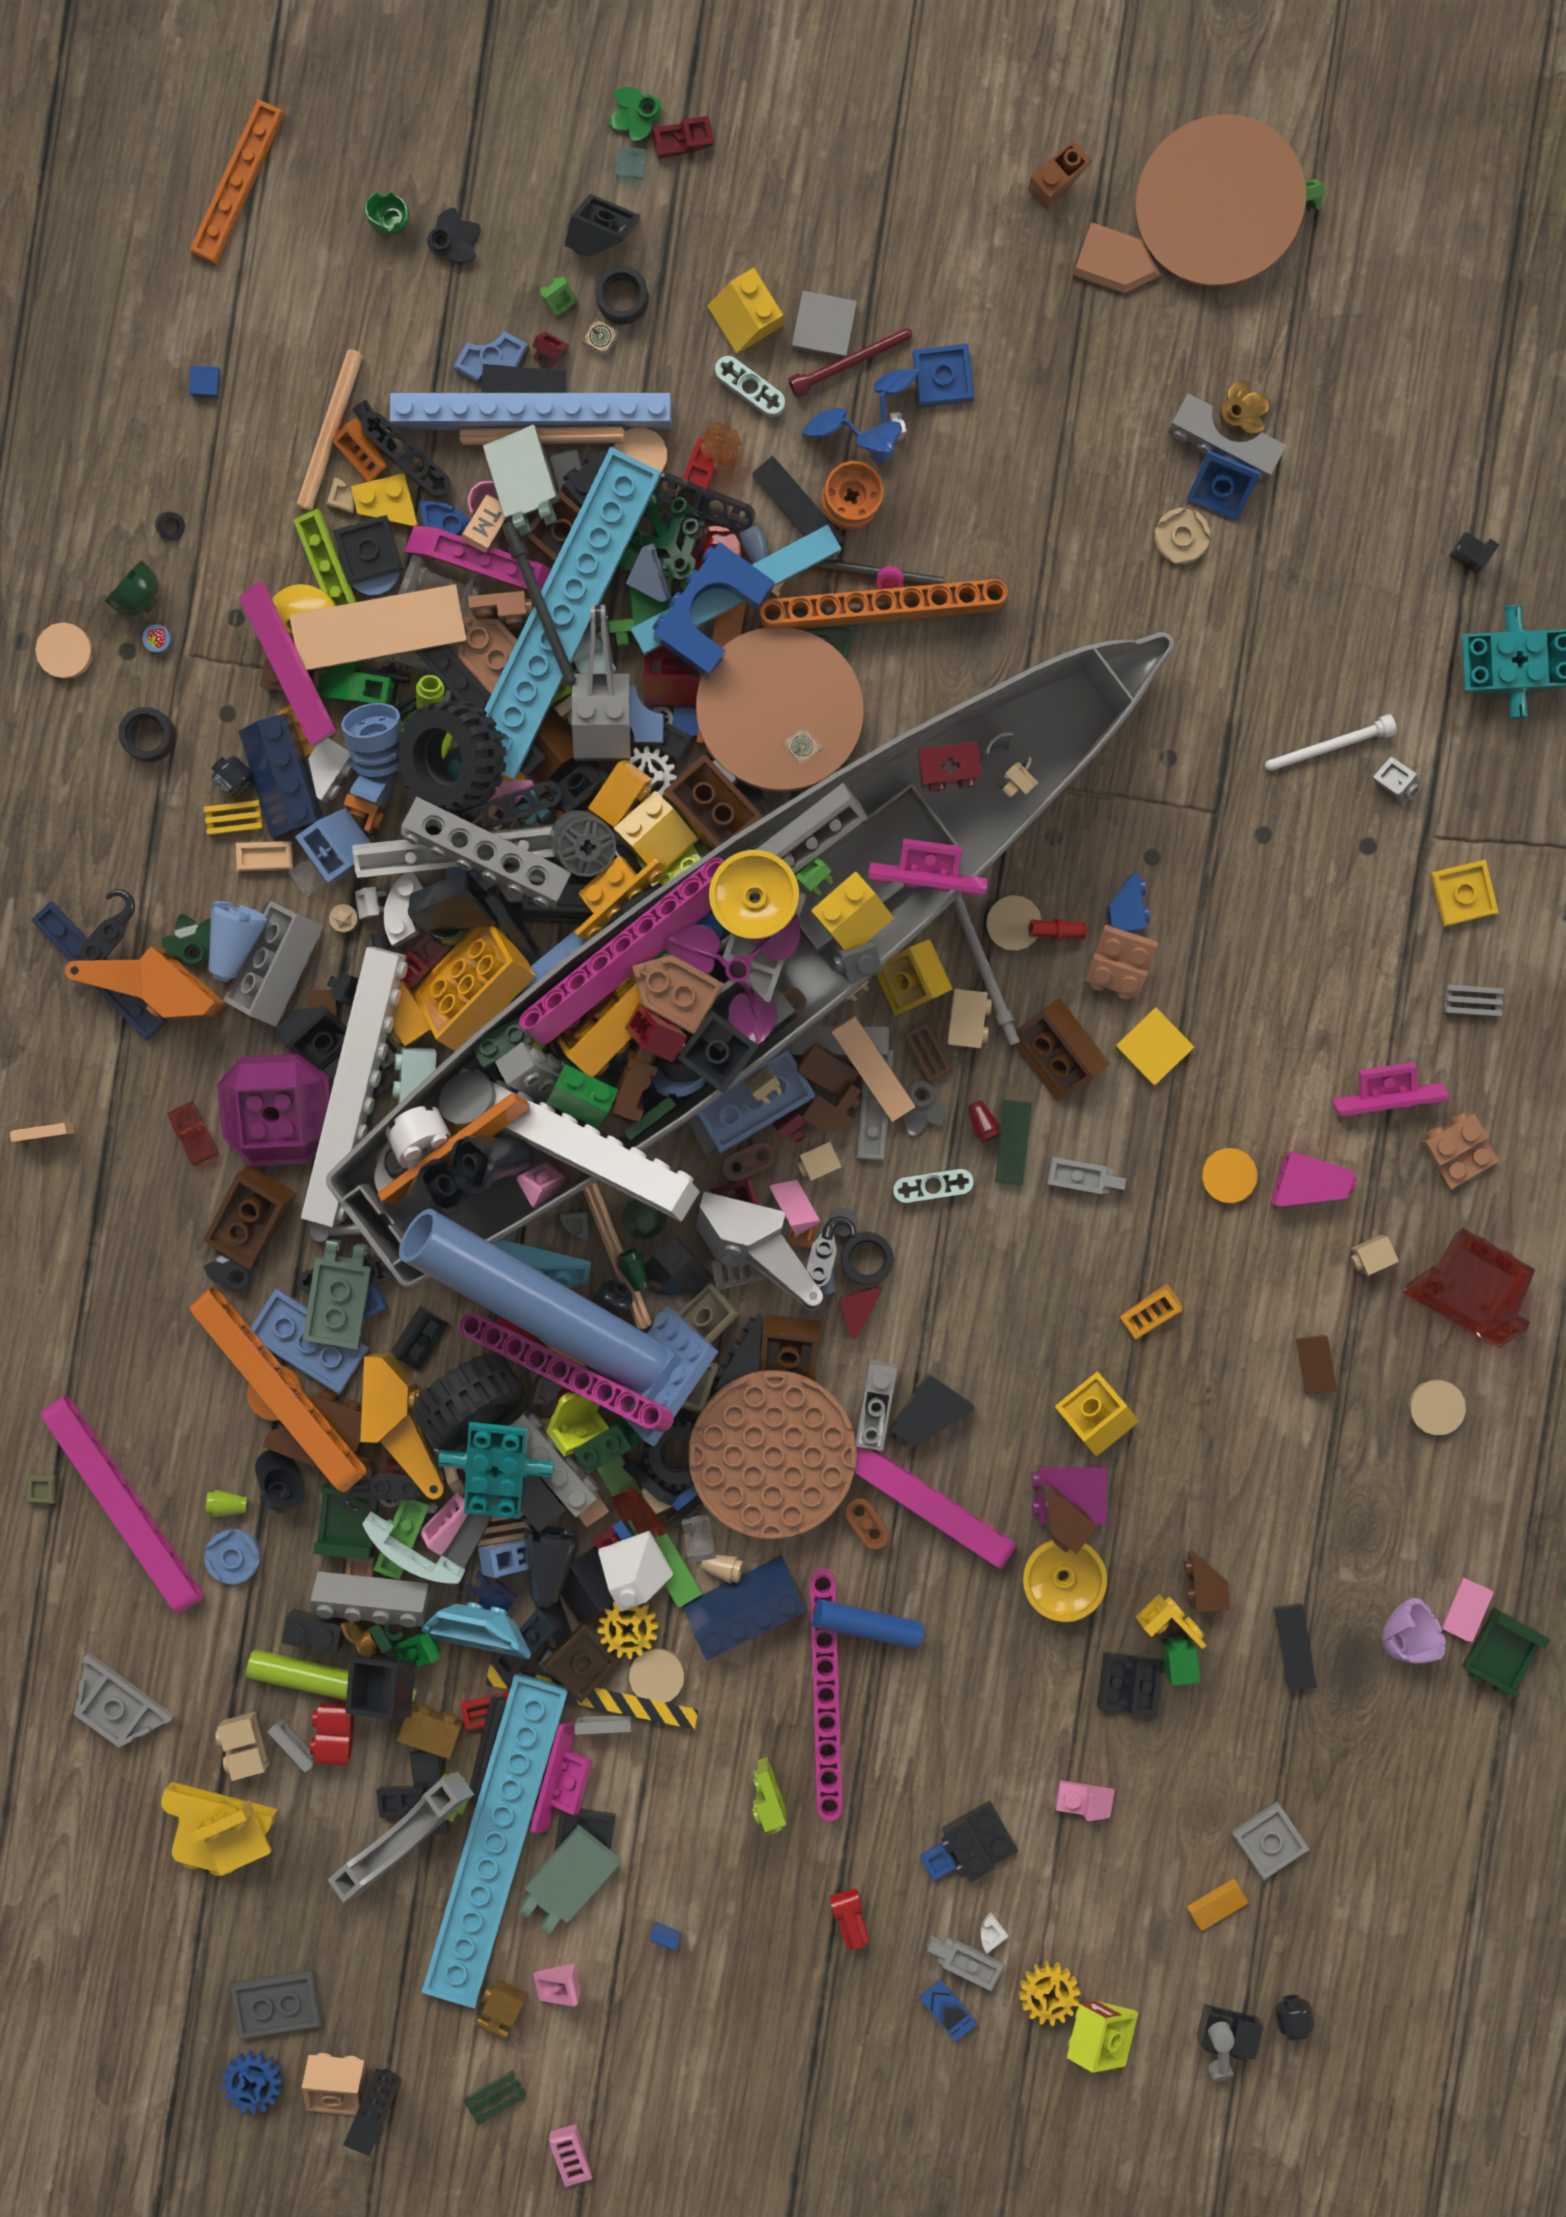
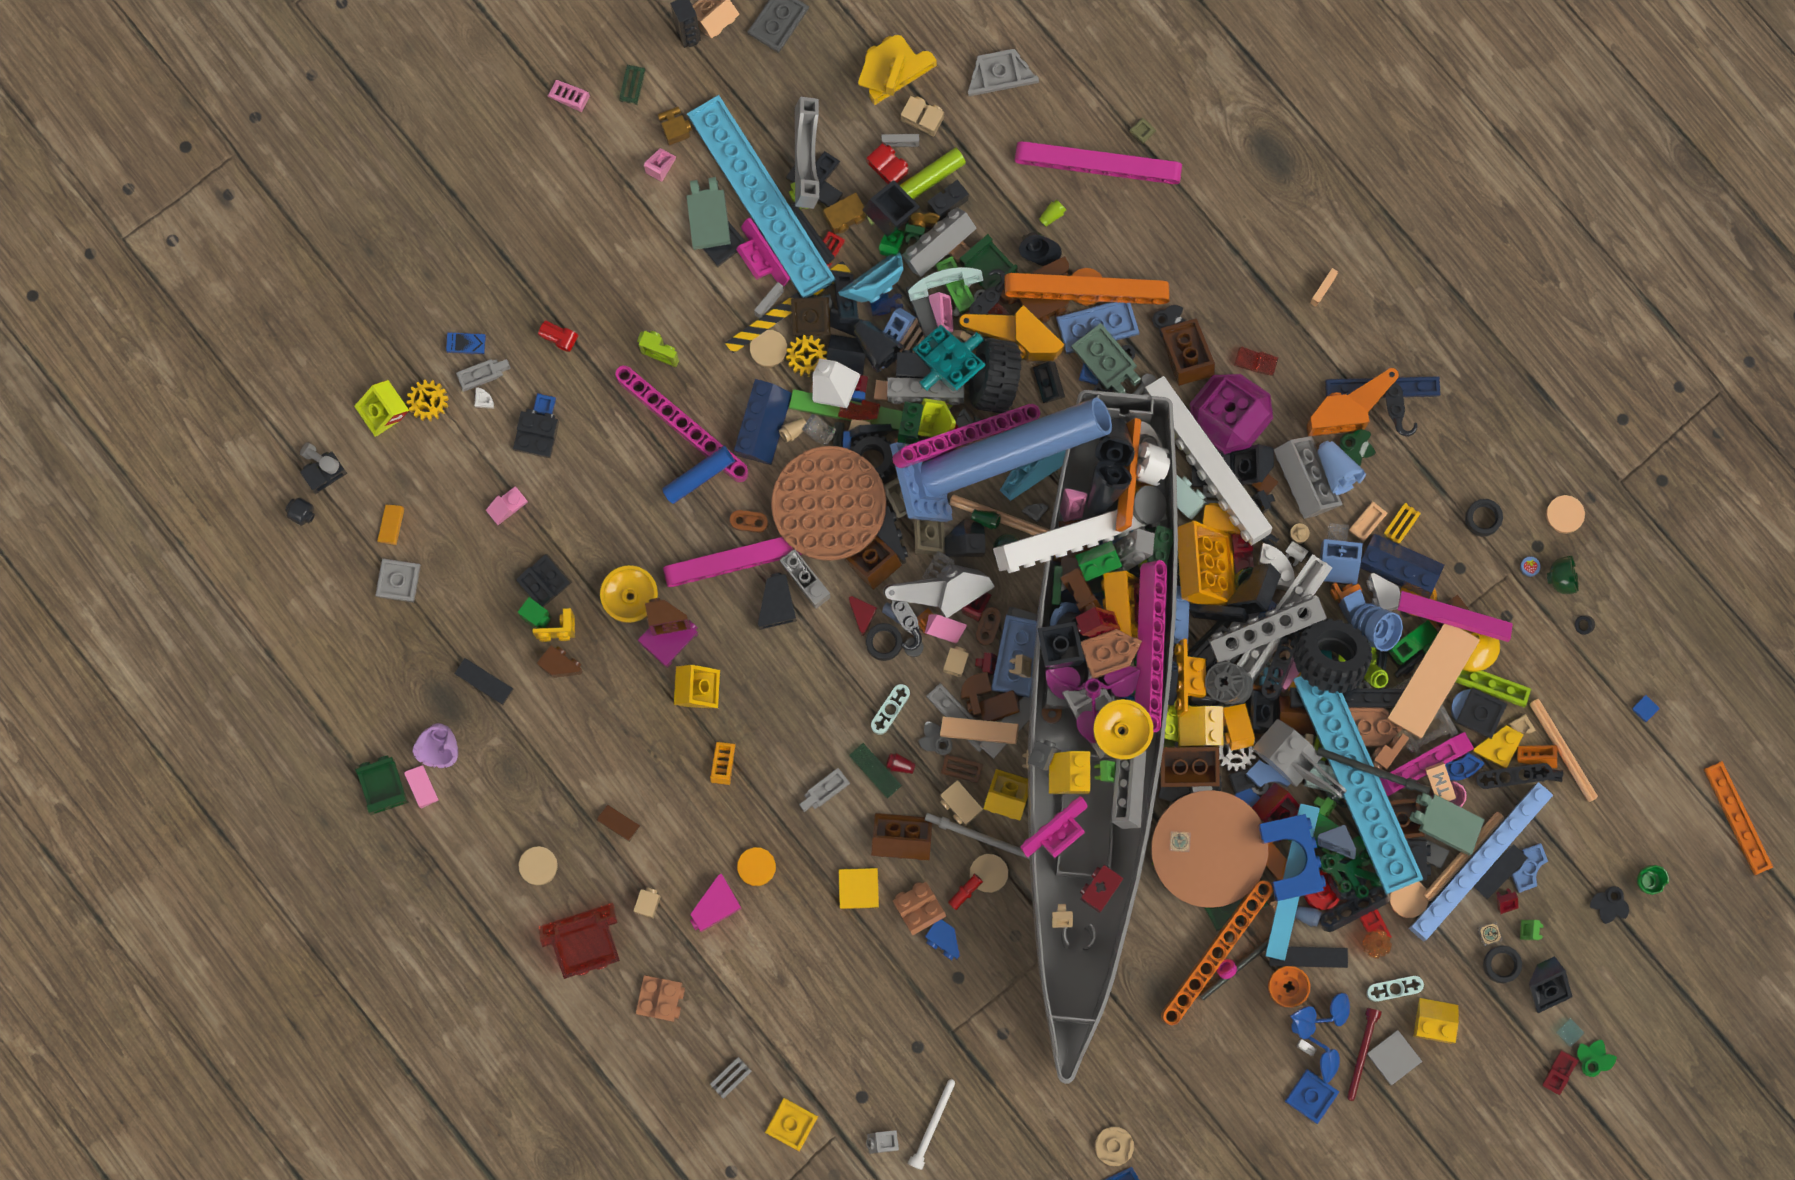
camera: 135 degrees right, 10 degrees down
medium blue tile [204,1529,261,1585] -> none
black head [211,756,253,798] -> none
black head [592,1280,633,1319] -> none
blue tile [650,1921,681,1950] -> none
dark pink bracket [1332,1062,1449,1117] -> none

